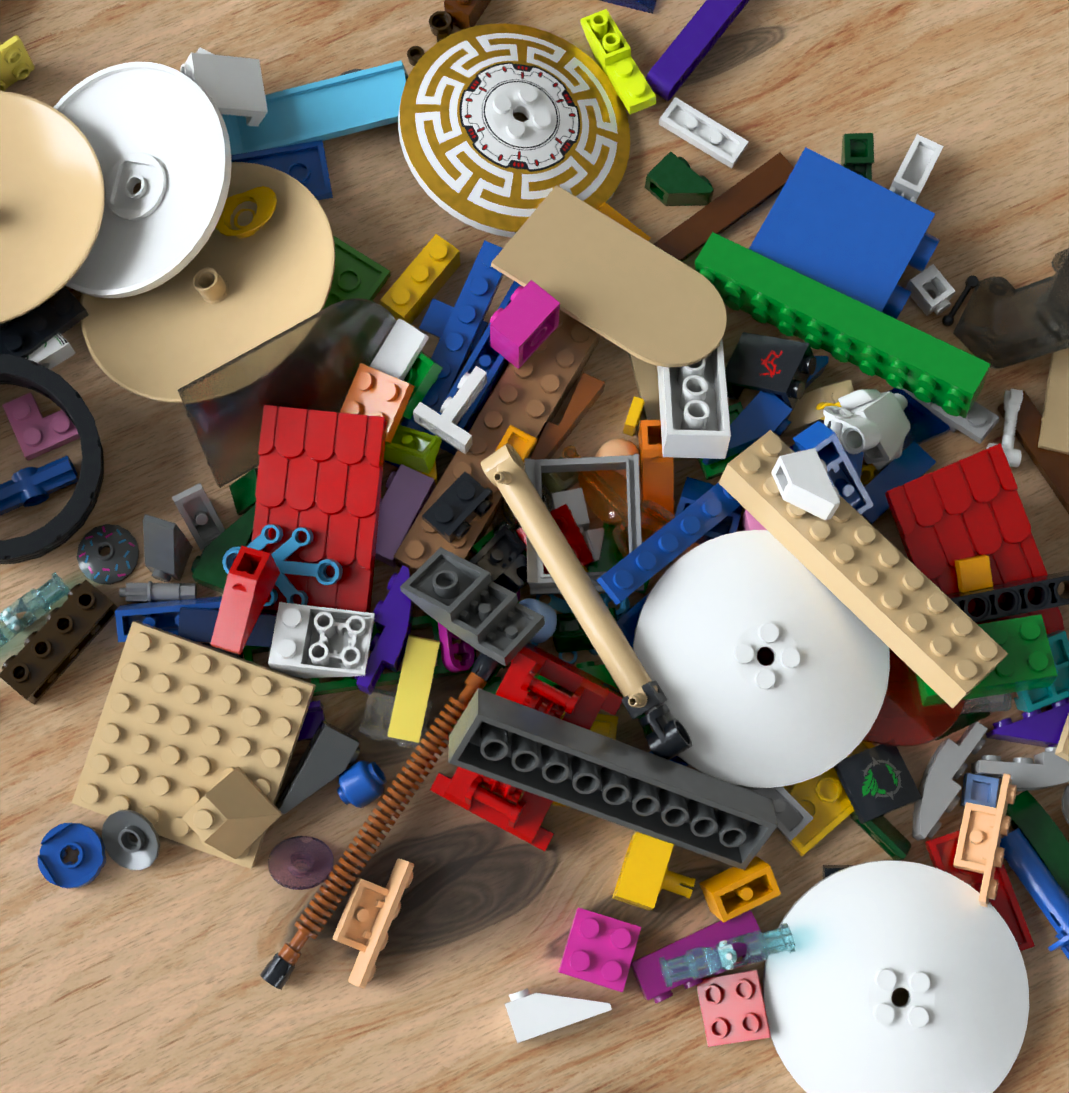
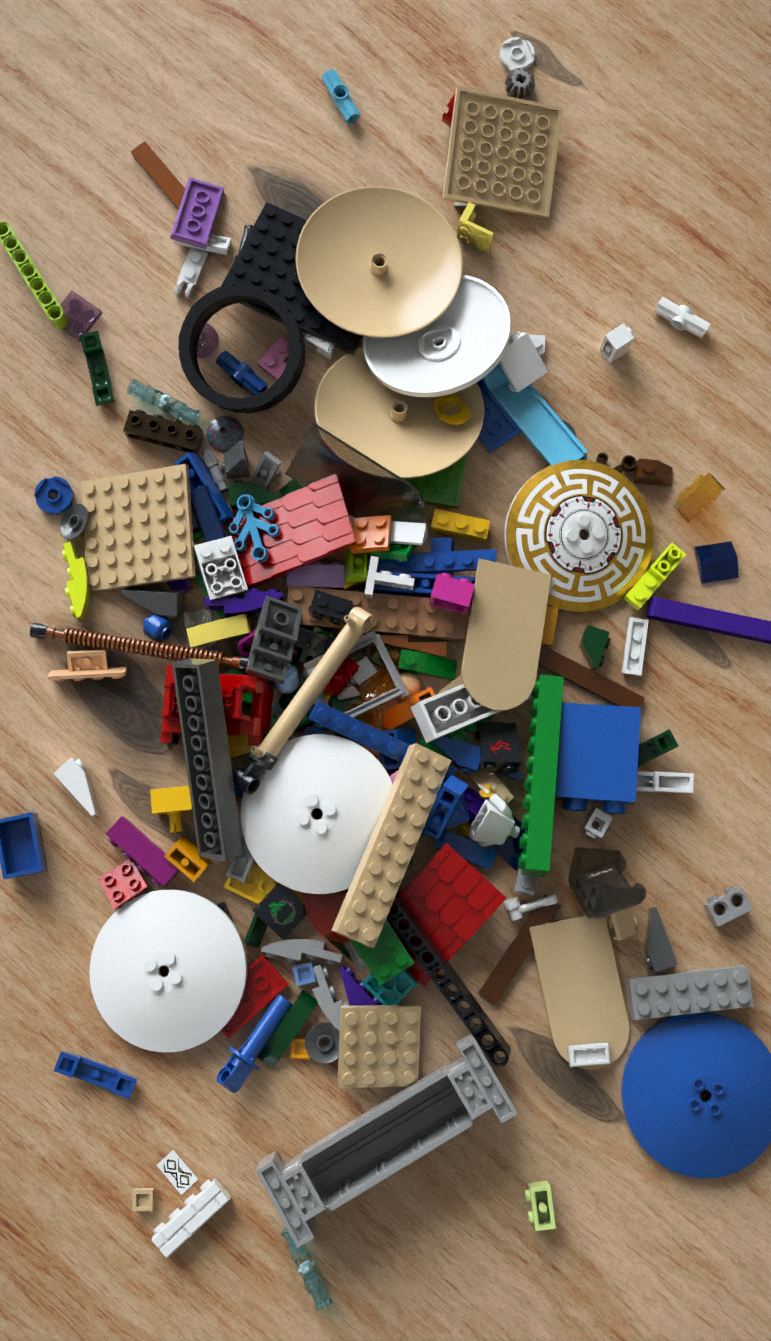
camera: 65 degrees right, 5 degrees up
tan slope [182,767,283,860] -> none
slope [211,546,280,655] -> none
dish [268,836,334,890] -> none
light orange tile [495,424,538,465] -> none
dark pink brick [558,907,641,992] -> none
yellow tile [623,396,645,436] -> none
clear light blue piece [659,923,795,988] -> none
white slope [771,448,840,520] -> none
white piece [823,406,881,454] -> none
black hinge [942,275,979,326] -> none
light nougat bracket [953,773,1017,907] -> none
light orange tile [955,555,993,593] -> none
none -> neon yellow slope [62,542,90,621]
none -> green slope [398,649,457,680]

